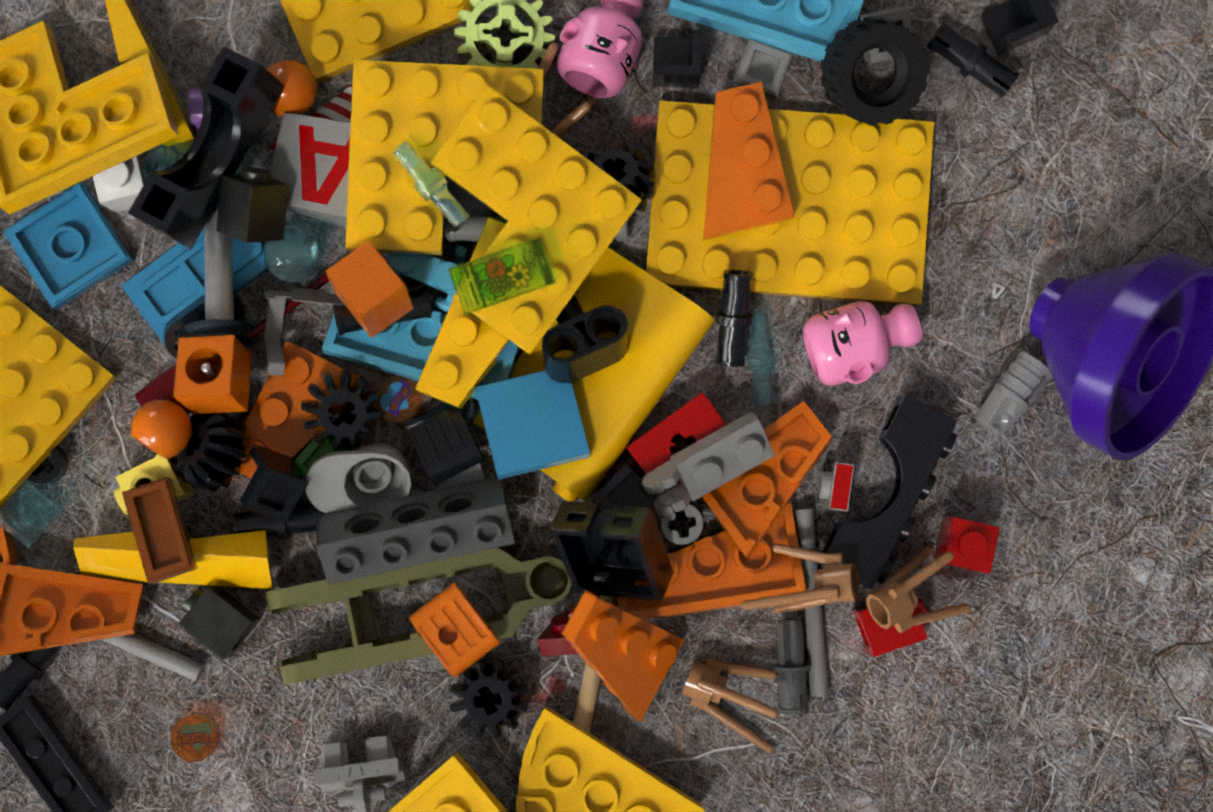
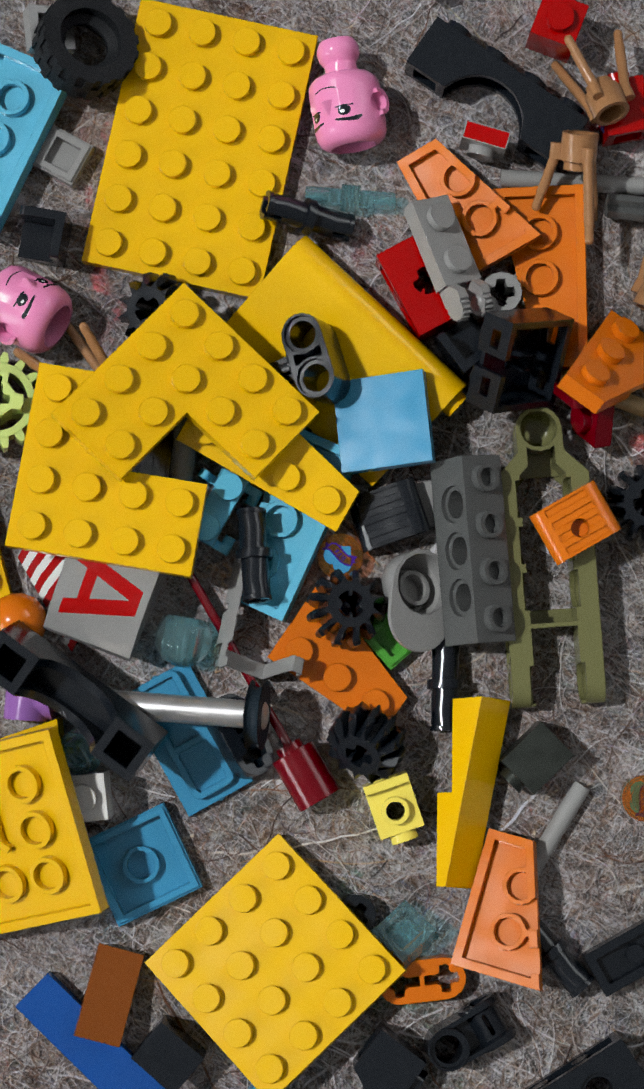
camera: 80 degrees left, 0 degrees up
dark orange tile [122,477,198,584] -> none
orange piece [131,399,192,459] -> none
orange piece [174,335,252,414] -> none
pearl dark grey brick [216,167,290,243] -> none
black panel [240,444,308,522] -> none
orange piece [325,240,414,338] -> none
clear light blue bar [392,141,470,228] -> none
clear neon green tile [448,237,556,315] -> none
orange wing [703,81,795,241] -> none

